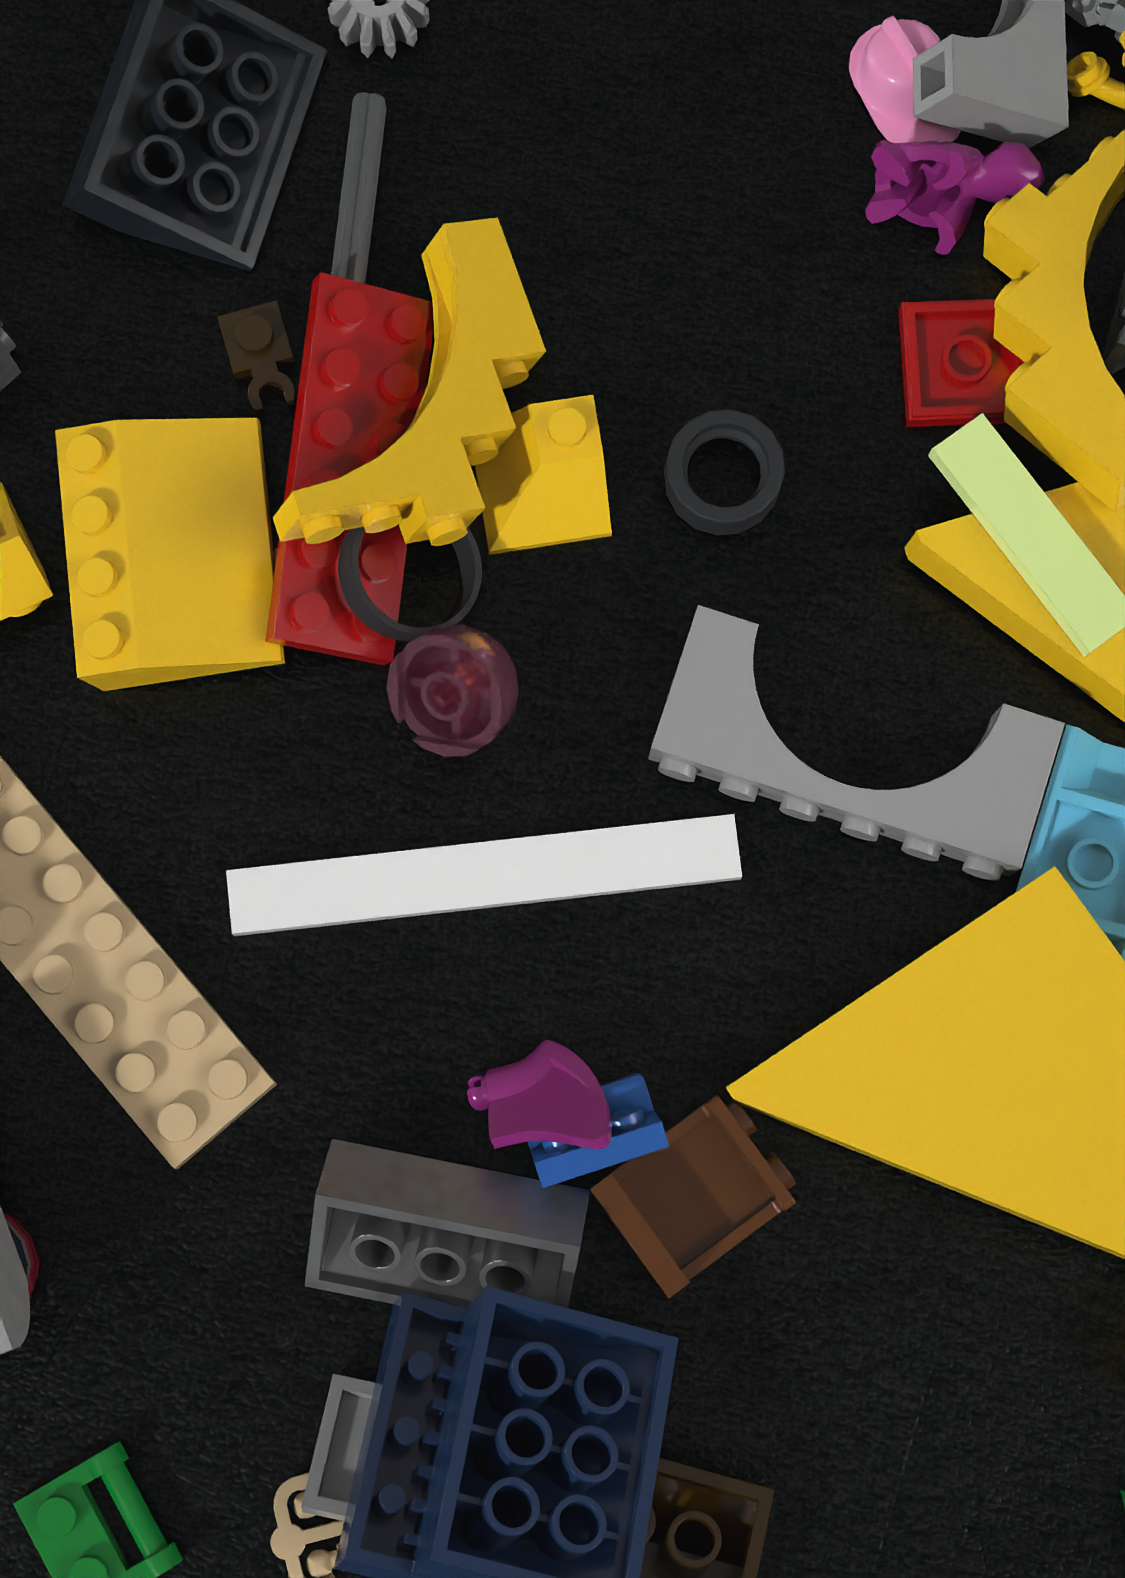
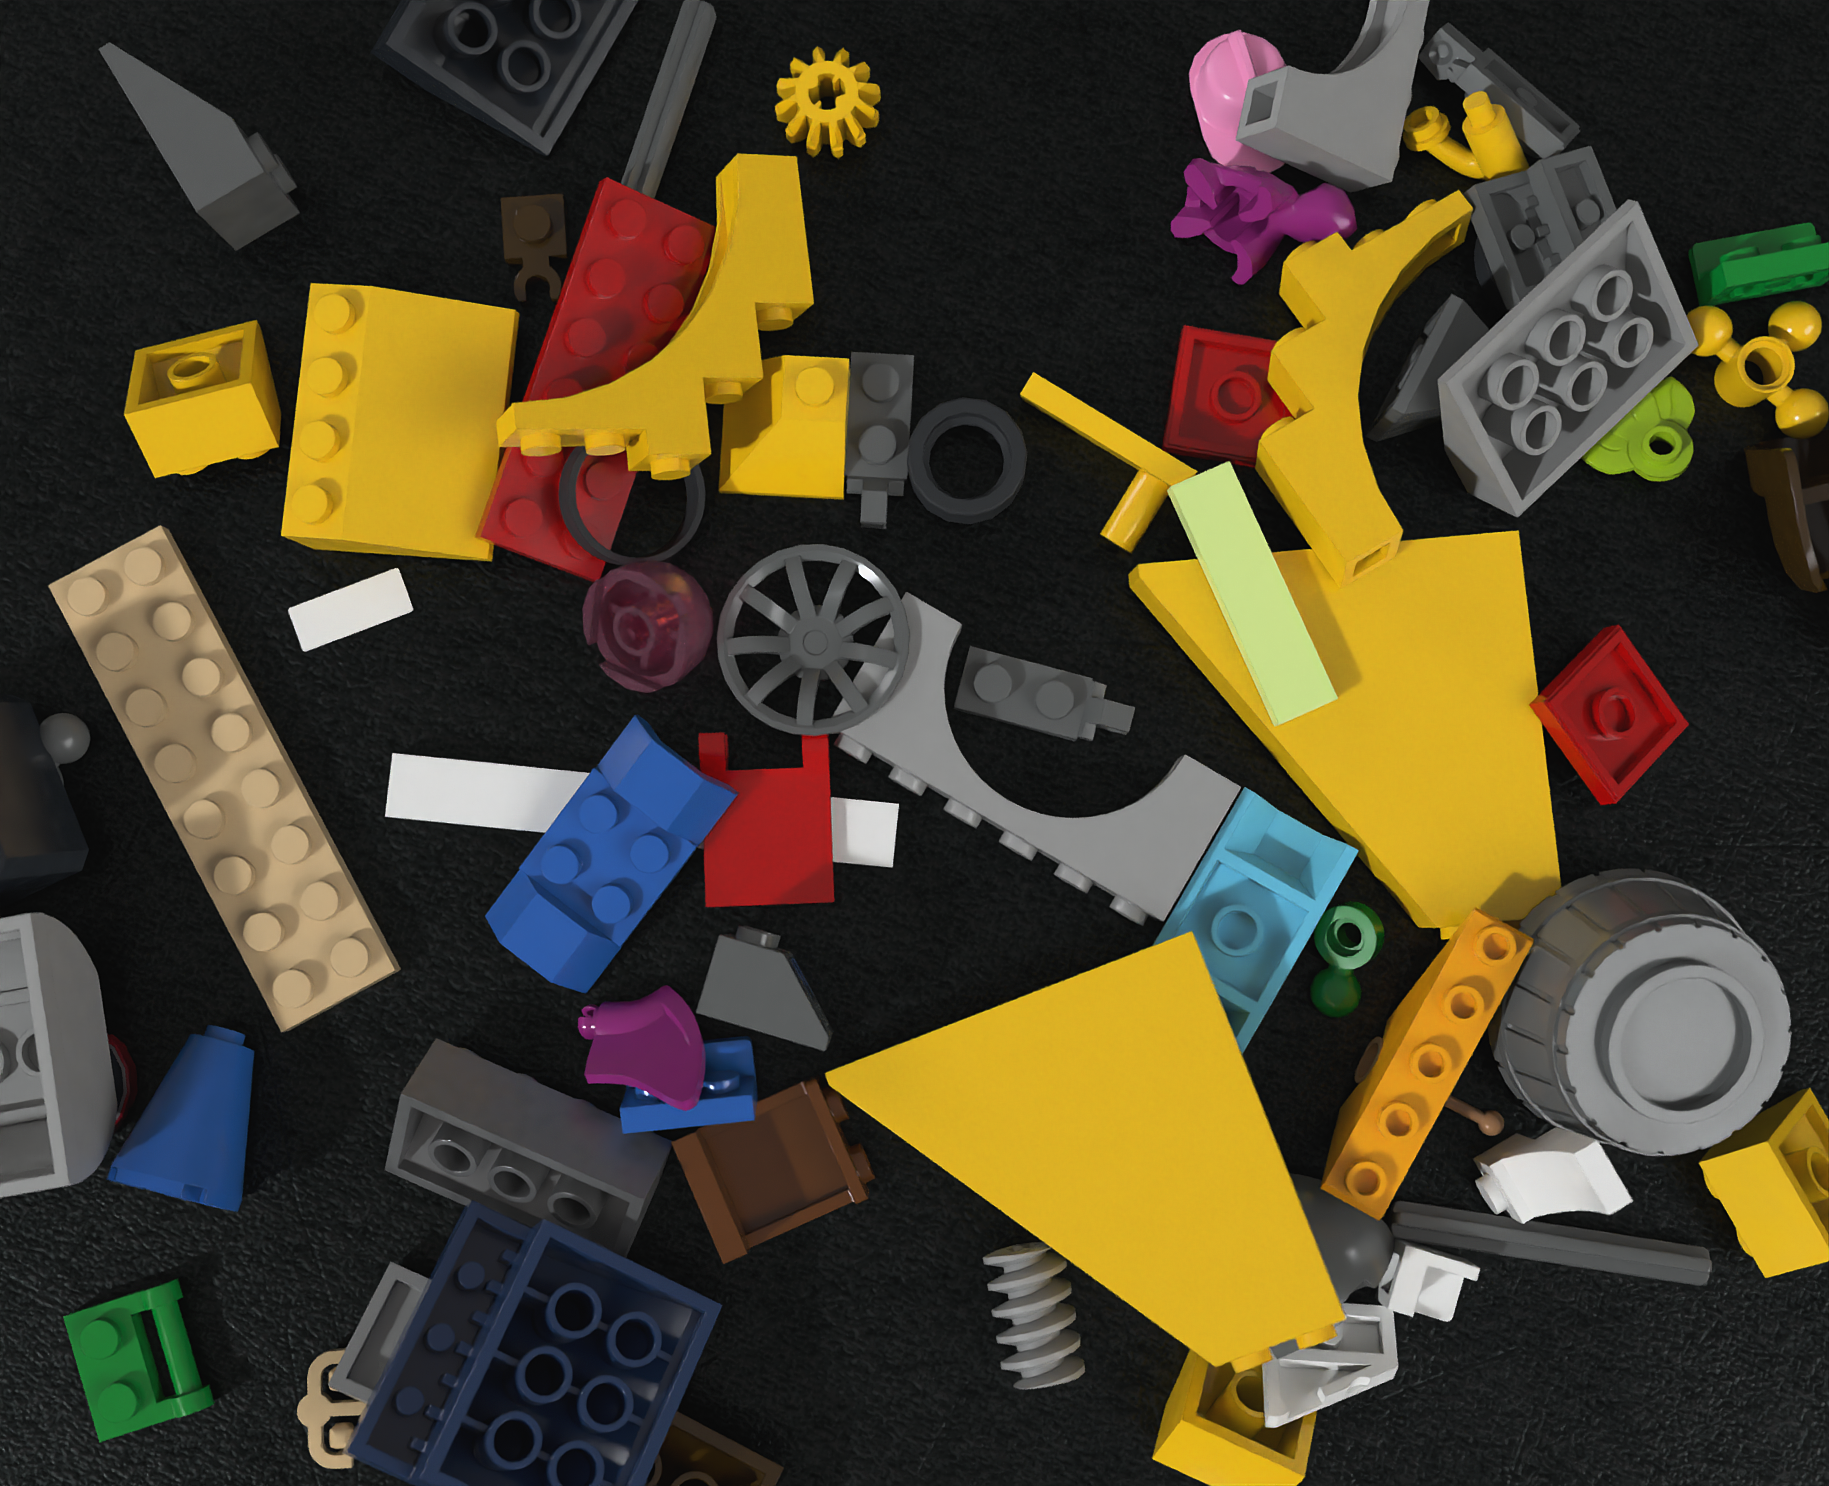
camera: 15 degrees right, 5 degrees up
none -> blue cone [107,1025,255,1212]
none -> white sticker [288,568,413,651]
none -> blue piece [485,714,739,994]
none -> dark grey slope [696,925,833,1051]
none -> red flag [699,732,835,907]
none -> dark grey wheel [717,544,910,736]
none -> yellow gear [775,46,881,159]
none -> dark grey hinge [844,352,914,529]
none -> dark grey hinge [954,646,1135,741]
none -> light grey piece [983,1241,1085,1389]
none -> yellow piece [1020,372,1198,553]

